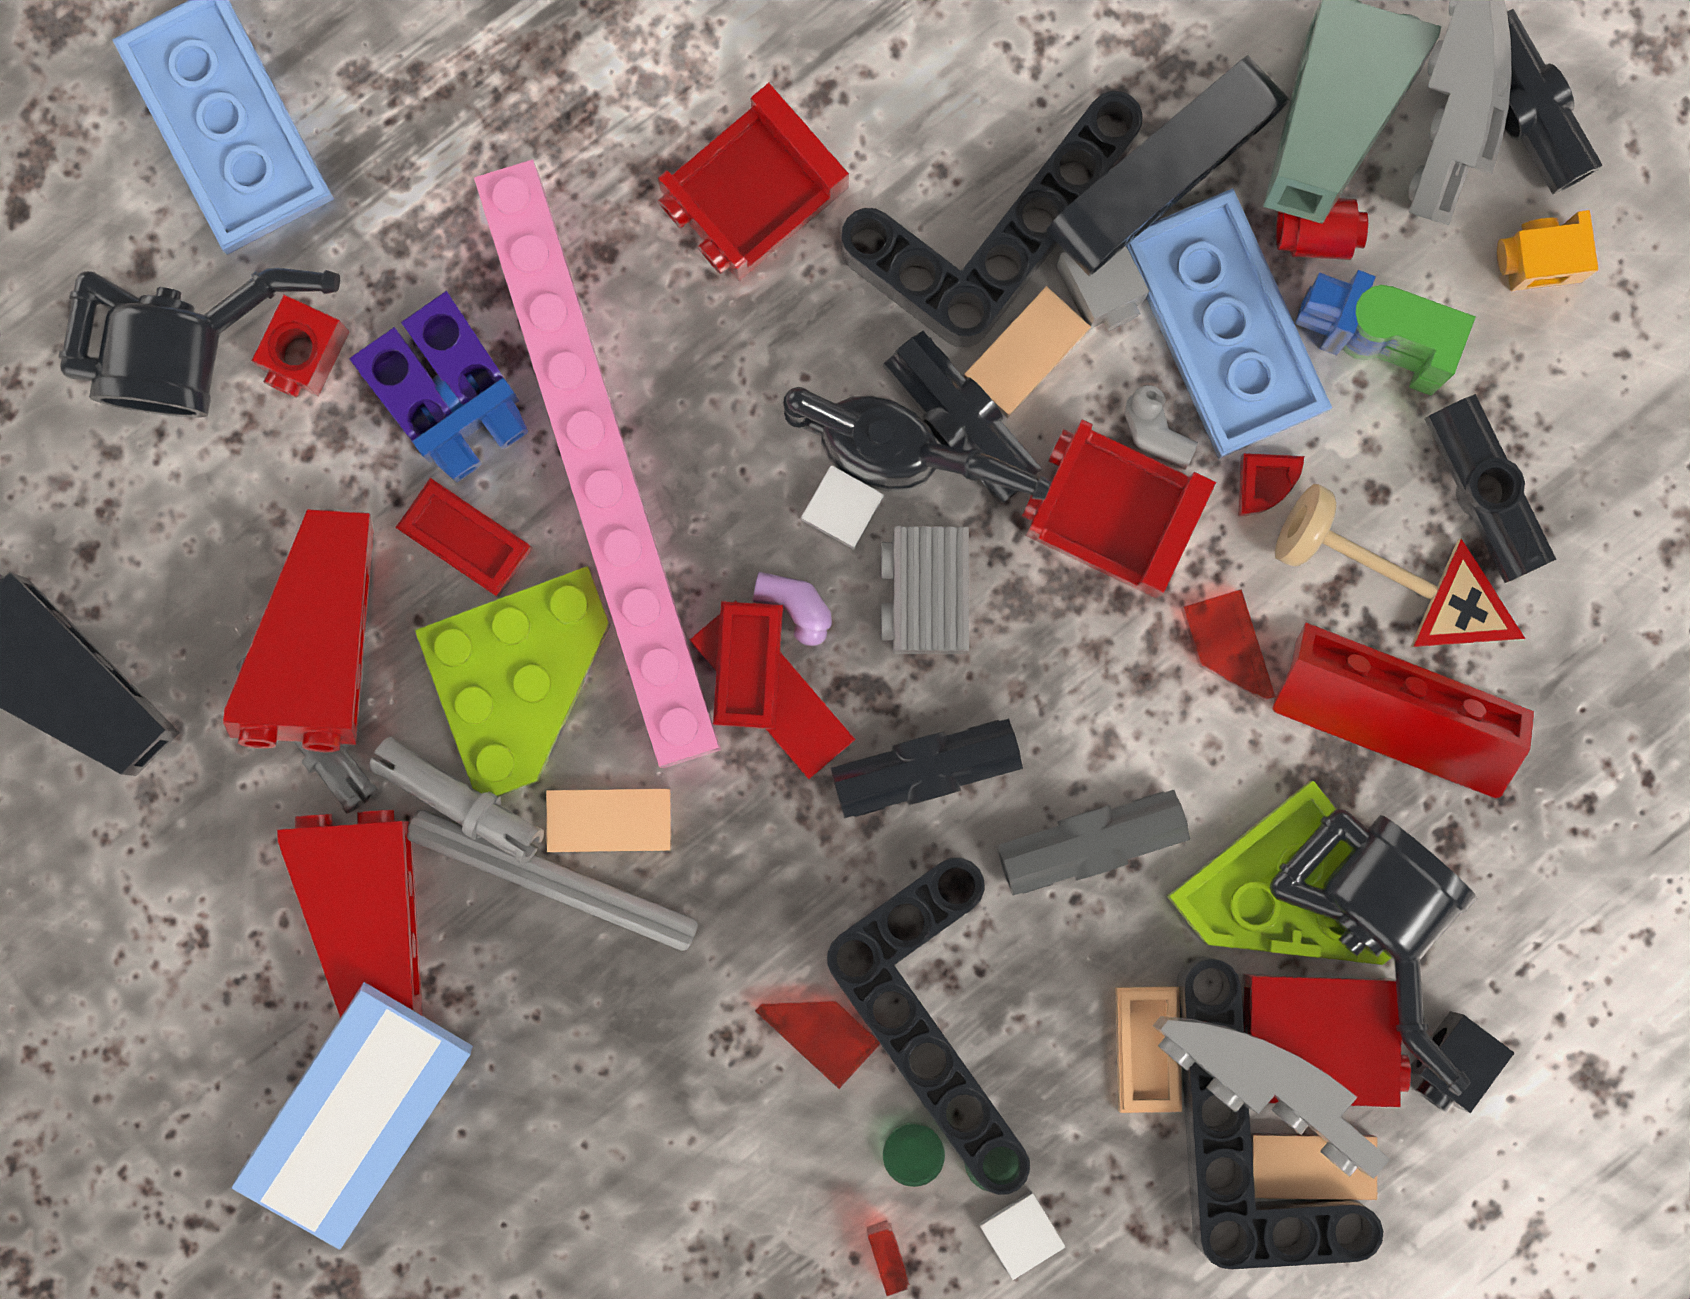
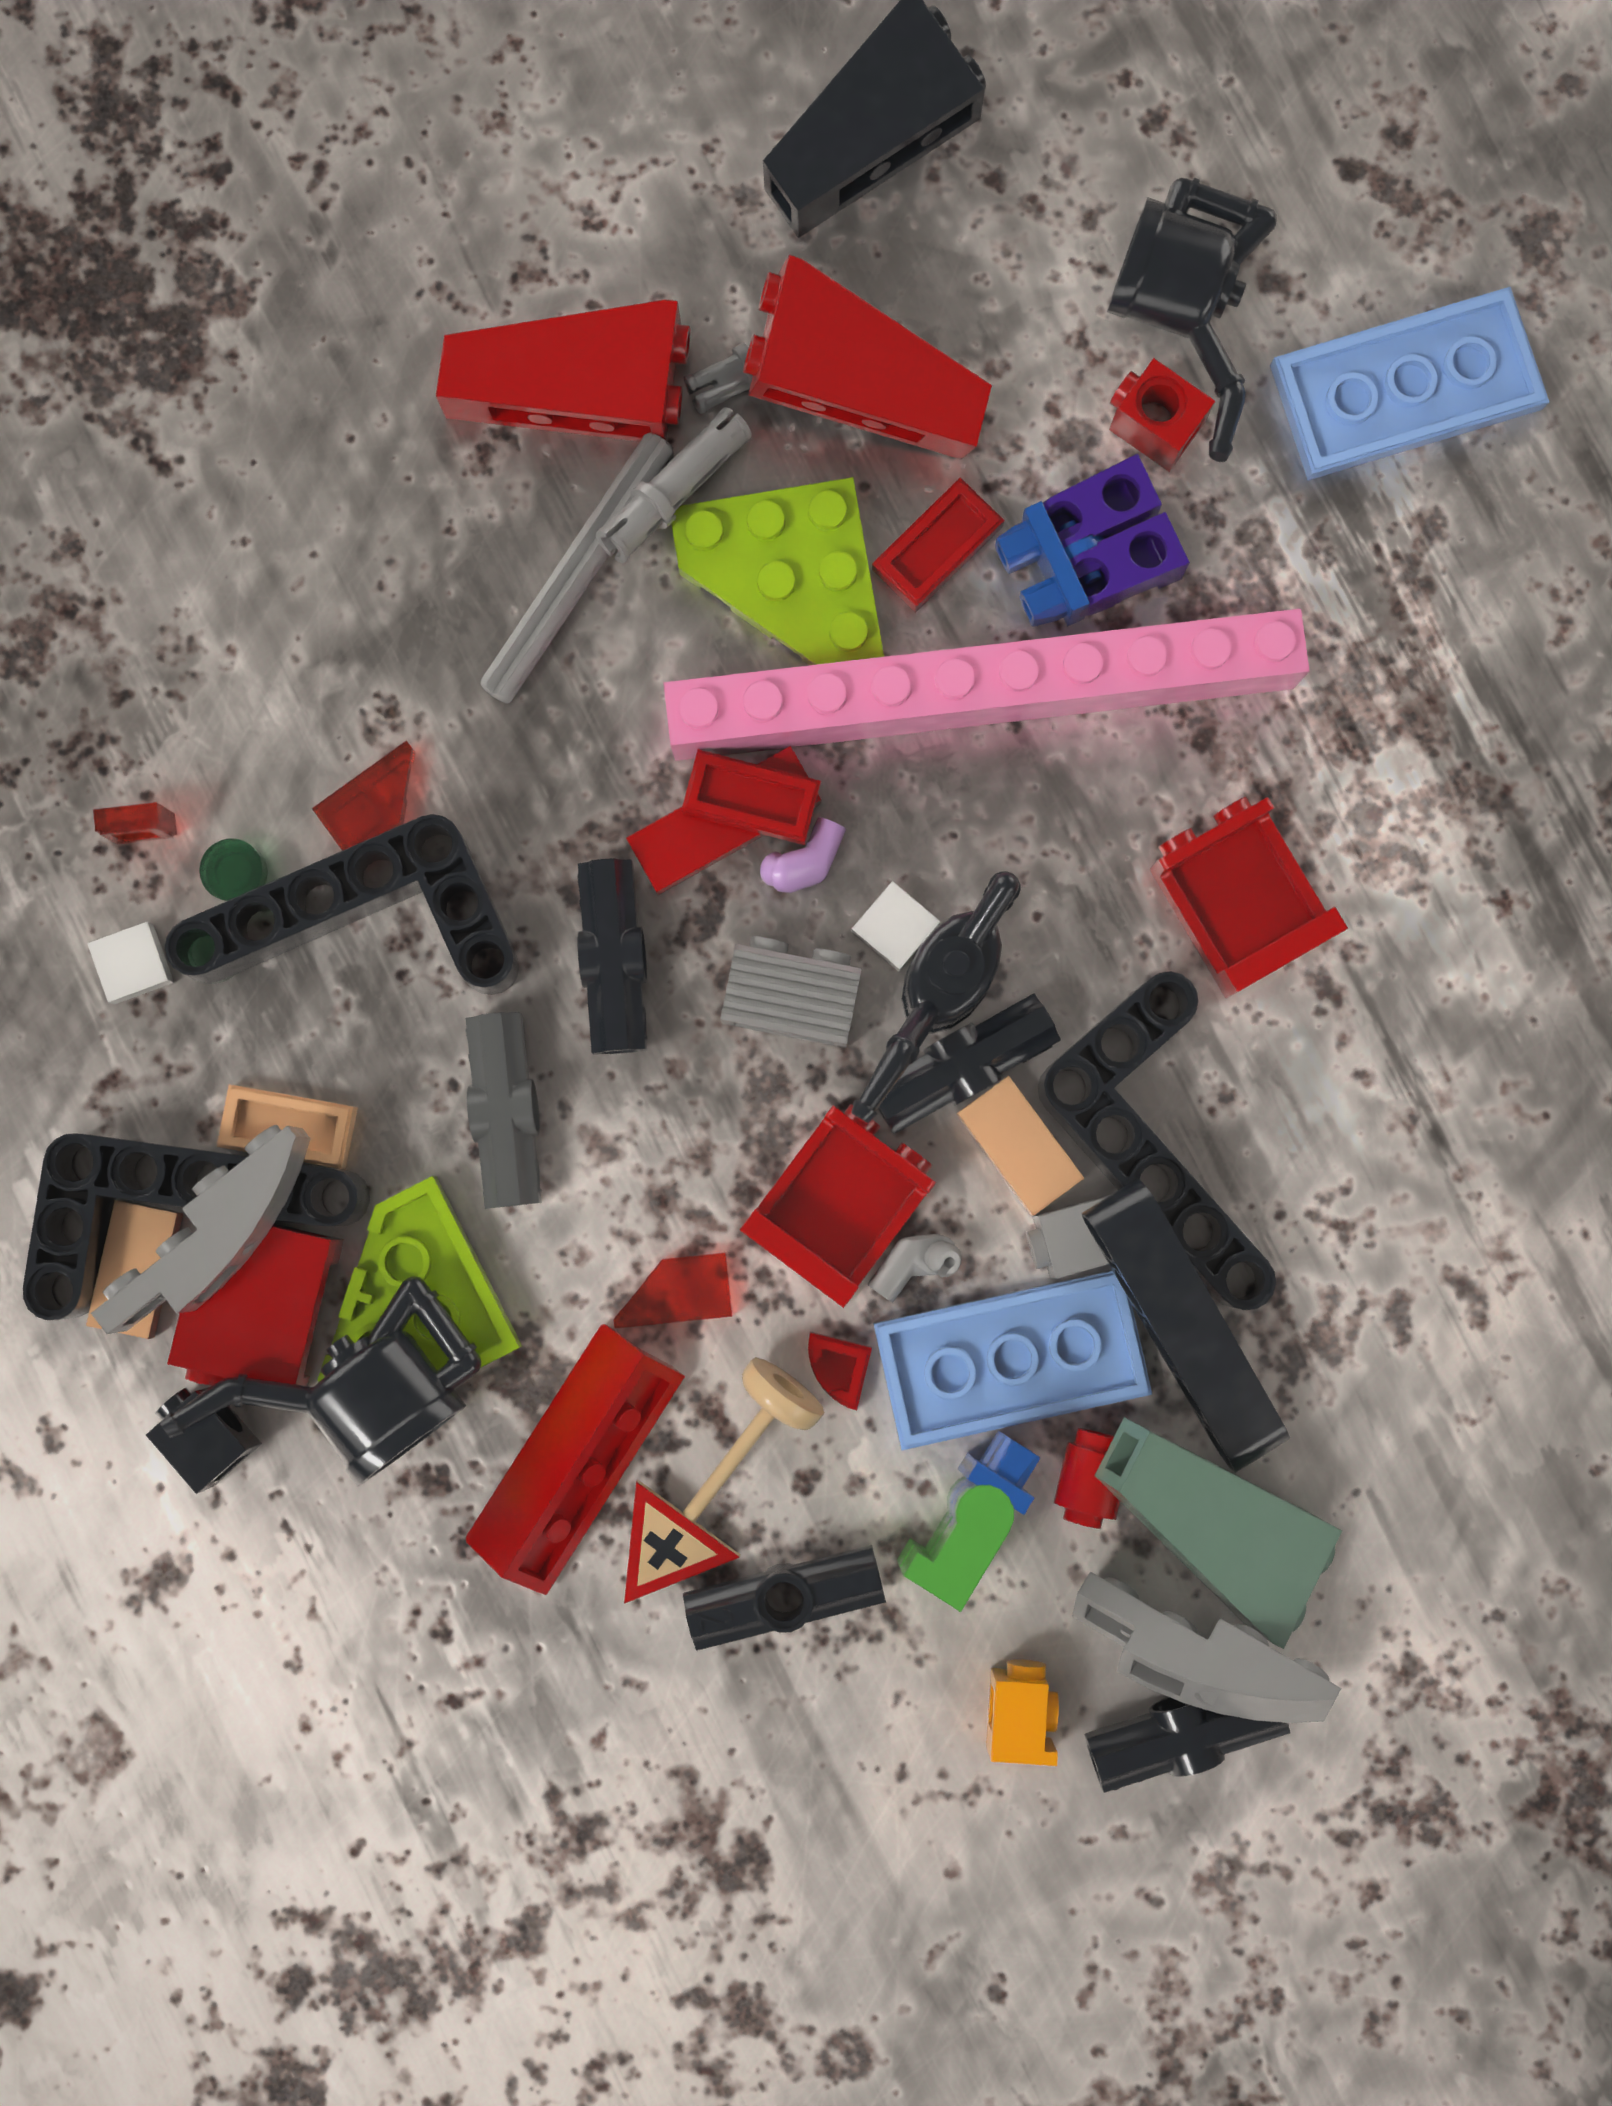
camera: 110 degrees right, 0 degrees up
tile [232,982,473,1250] -> none
light nougat tile [546,789,672,852] -> none

